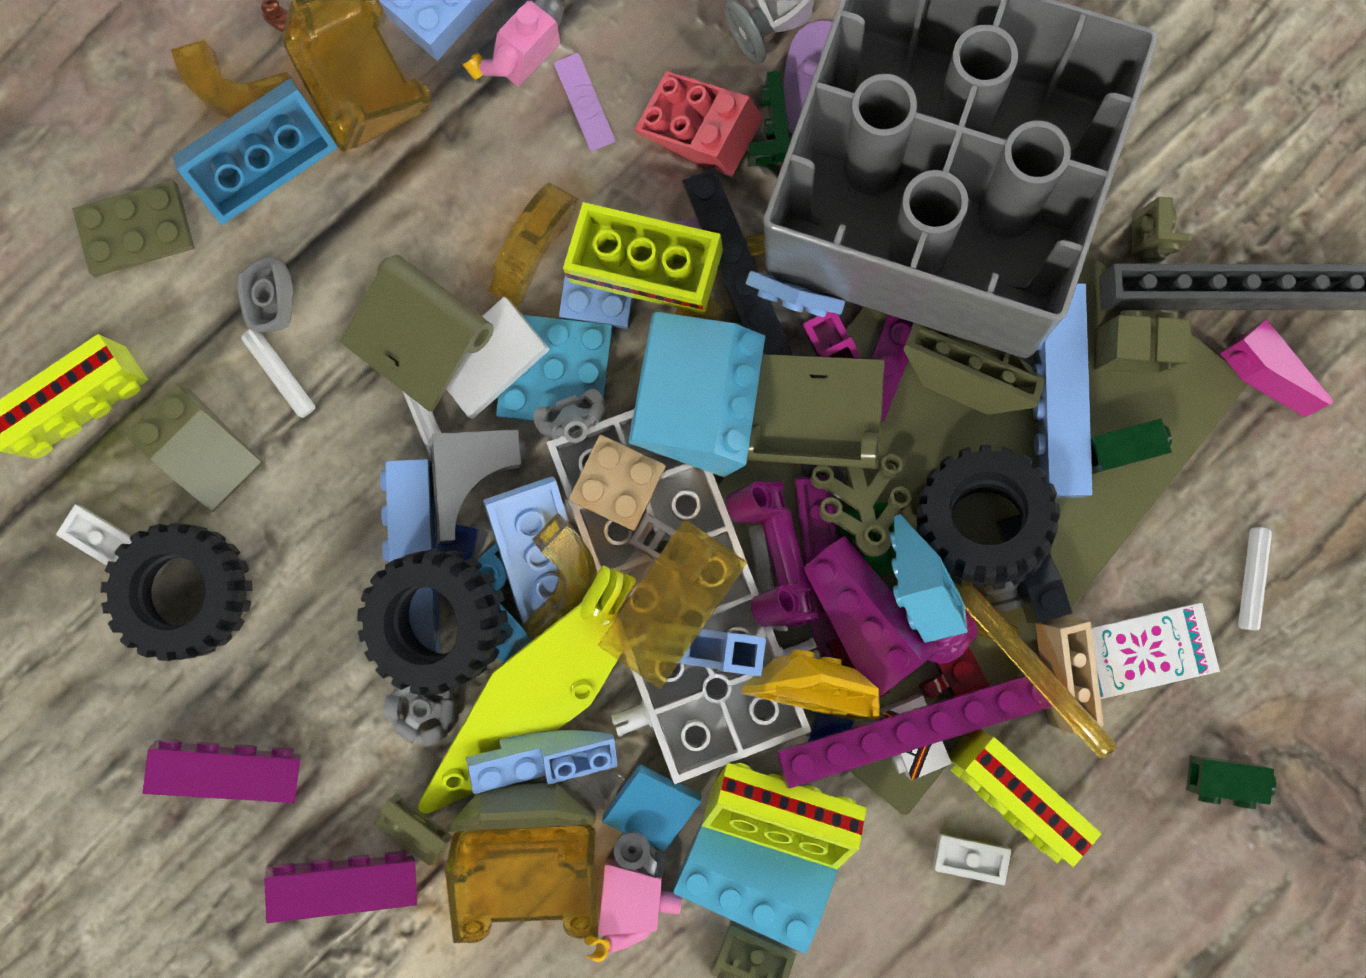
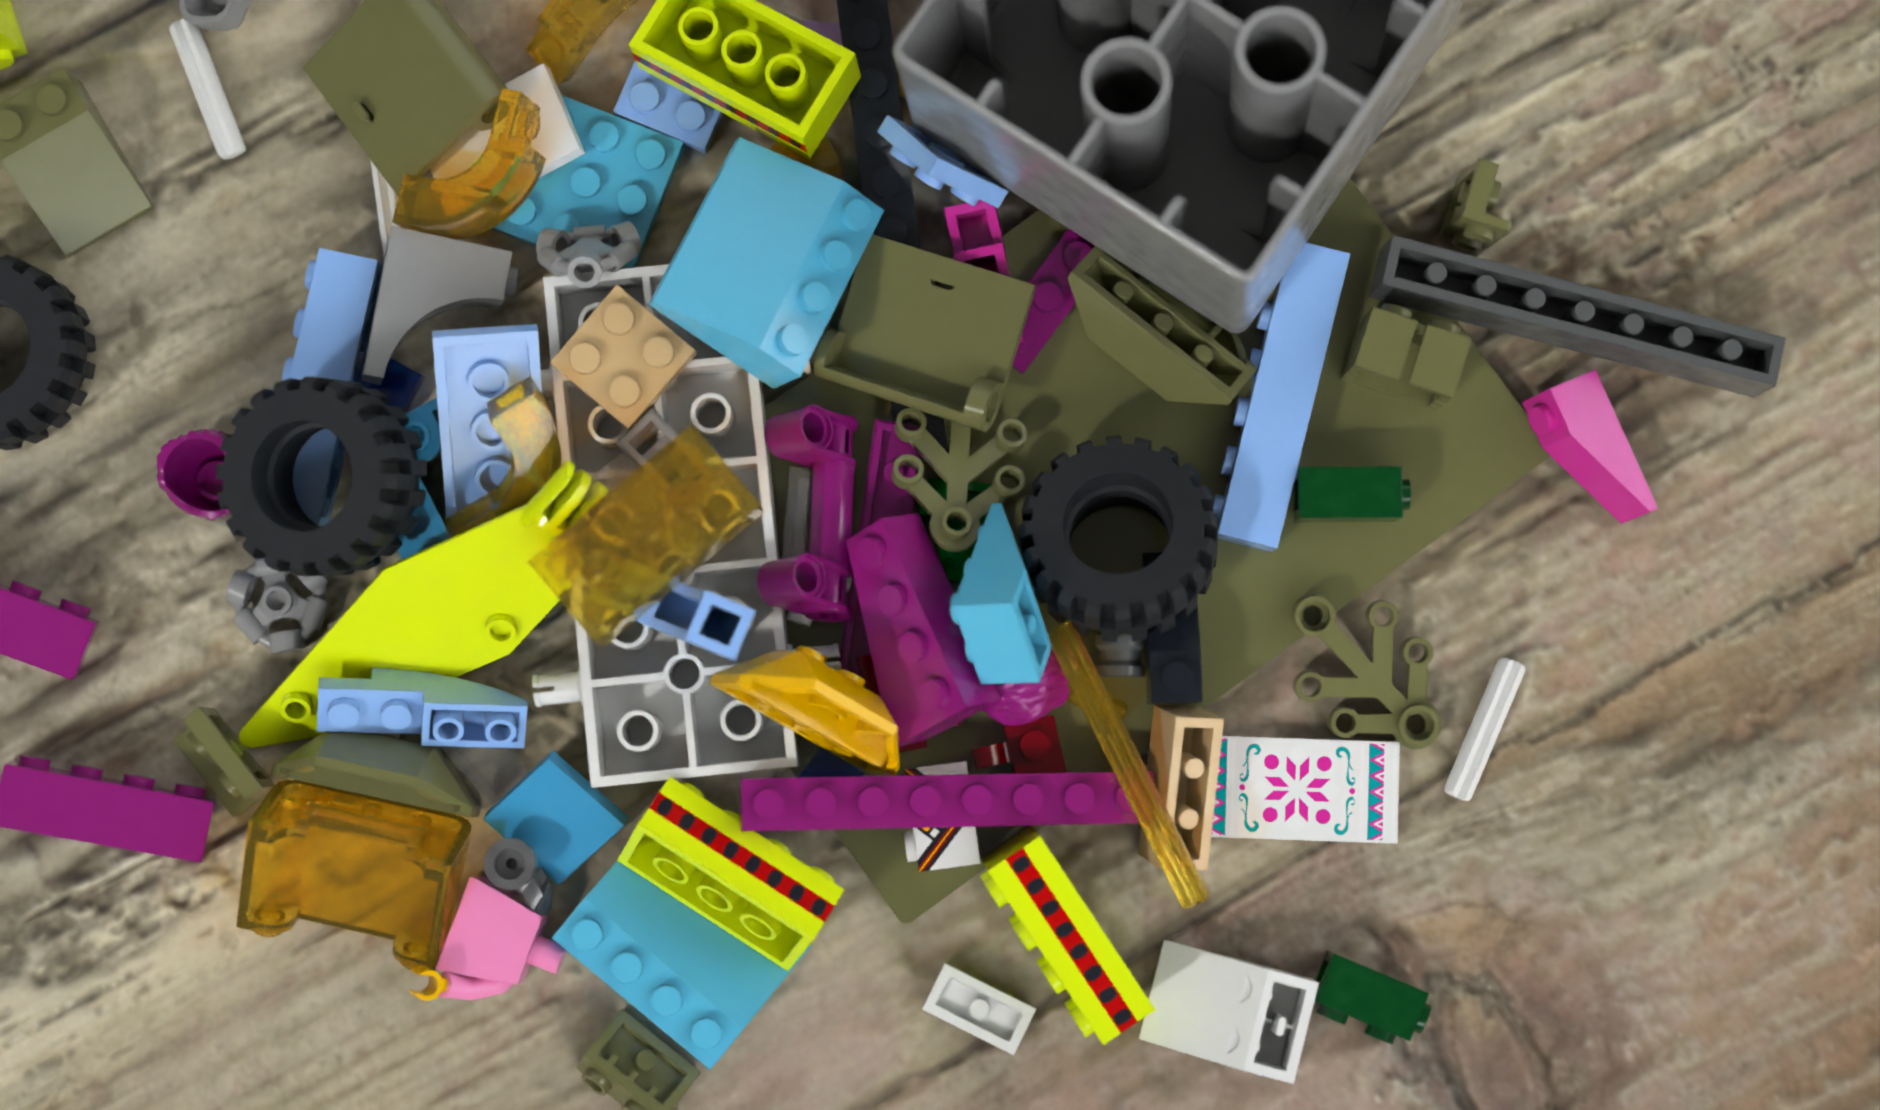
camera: 25 degrees right, 0 degrees up
none -> magenta hair [157,429,230,521]
none -> clear yellow arch [392,89,546,240]
none -> white slope [1138,939,1319,1084]
none -> olive plant [1291,595,1441,749]

